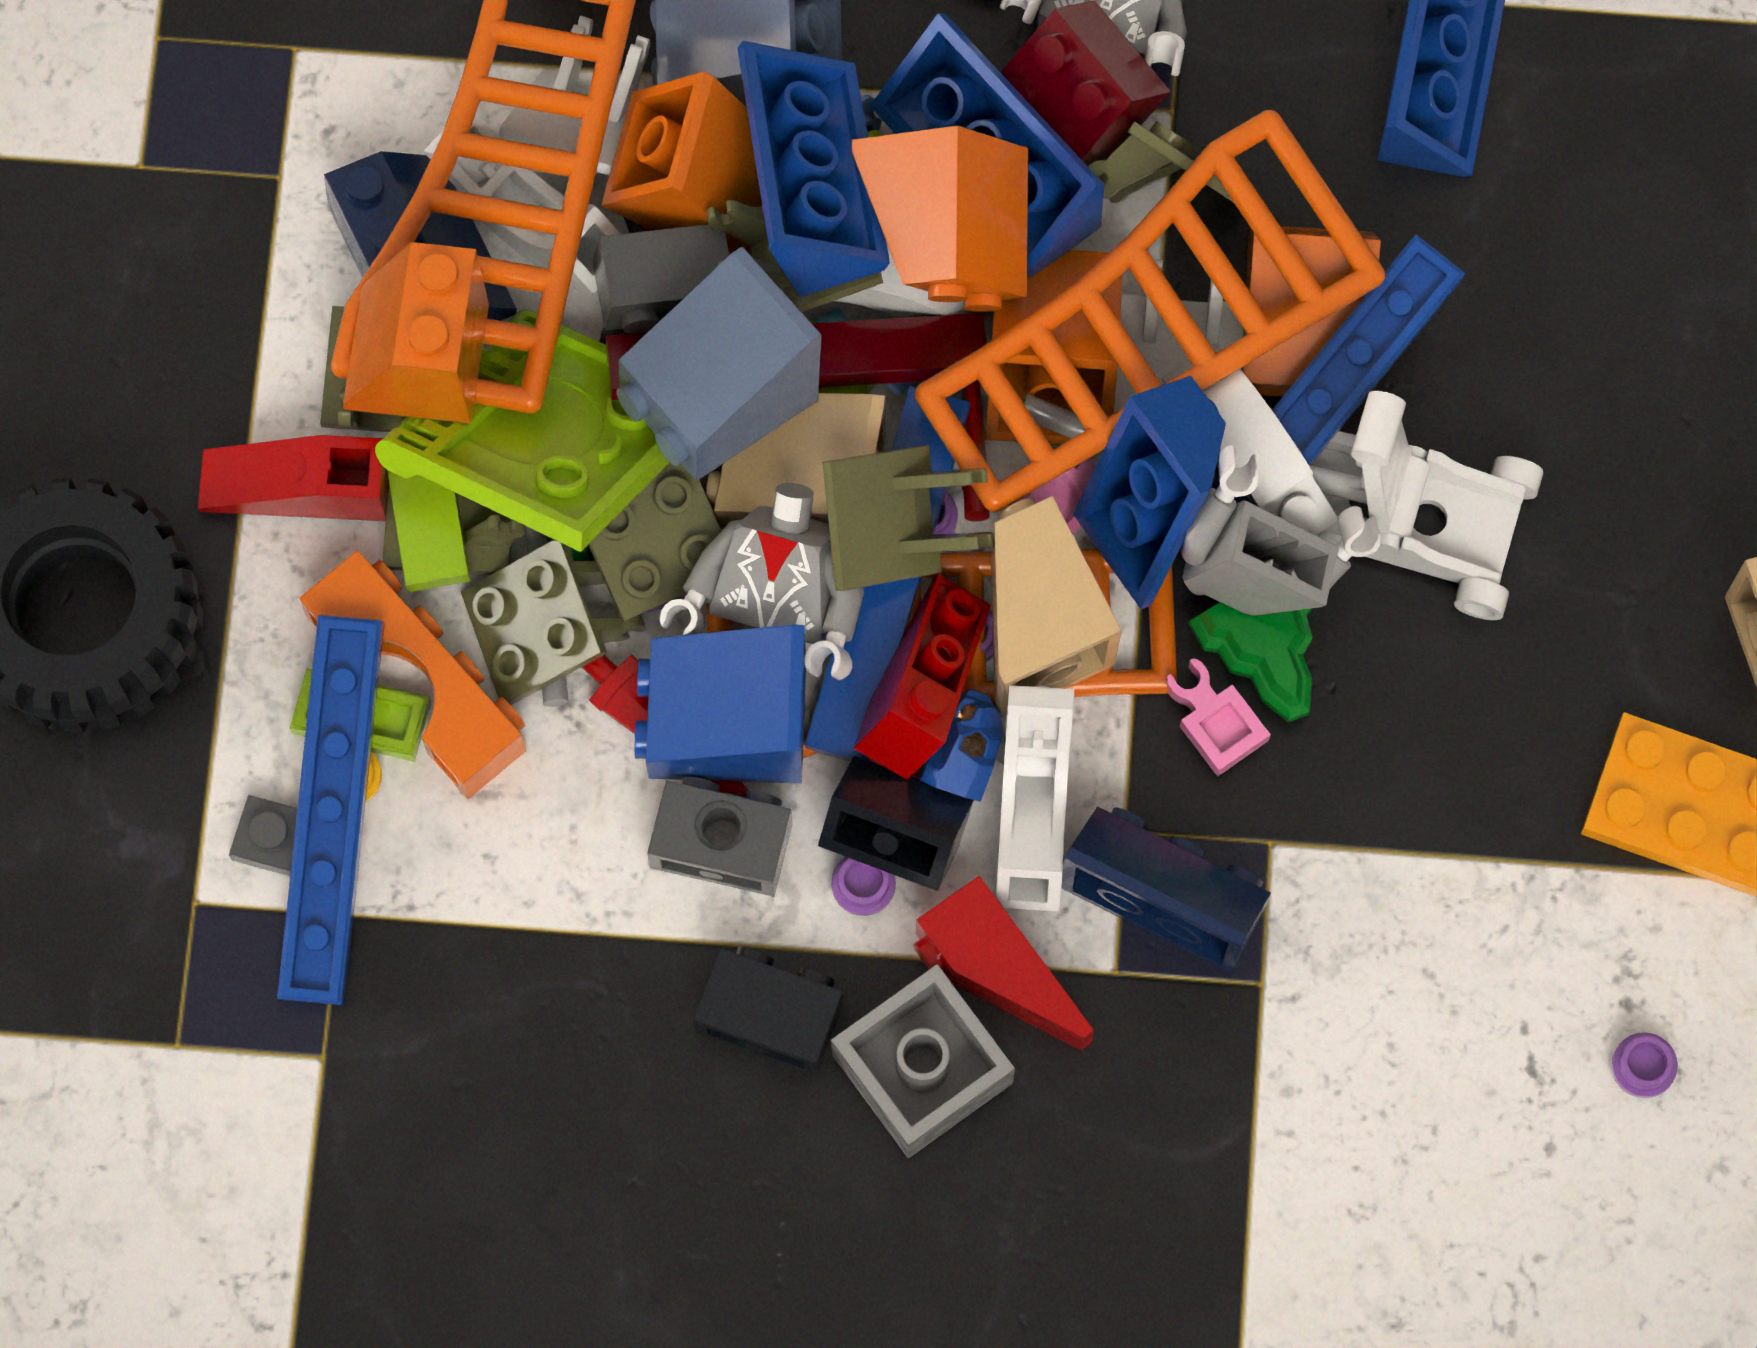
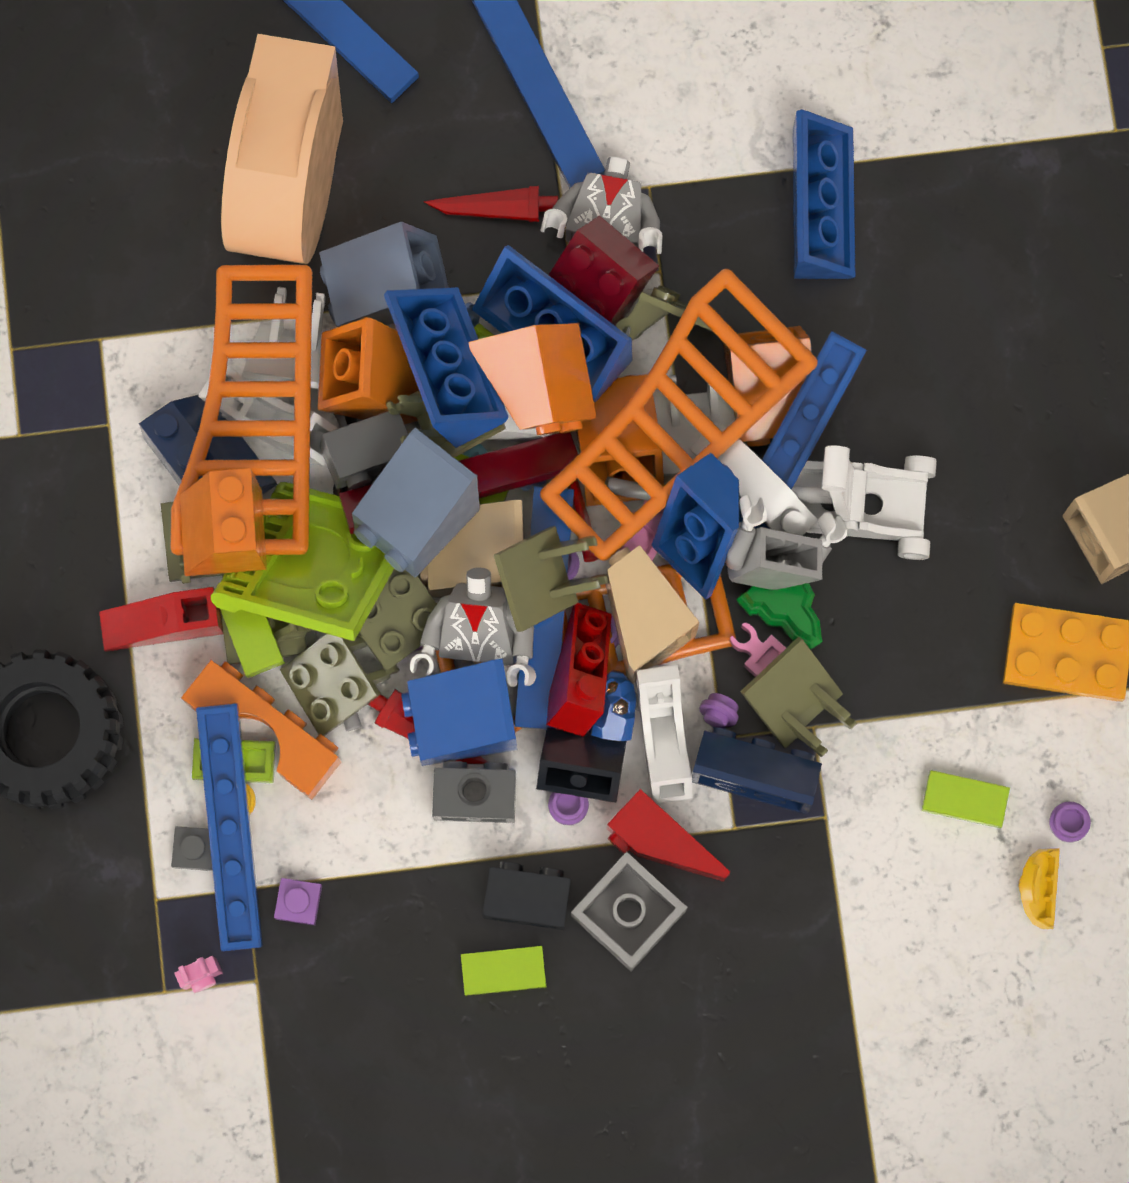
camera: 10 degrees left, 5 degrees up
none -> bright pink plate [175,956,223,993]
none -> medium lavender plate [274,878,322,926]
none -> lime tile [461,946,546,996]
none -> medium lavender plate [699,693,739,729]
none -> olive plate [740,637,857,757]
none -> lime tile [921,770,1010,829]
none -> yellow plate [1019,848,1060,929]

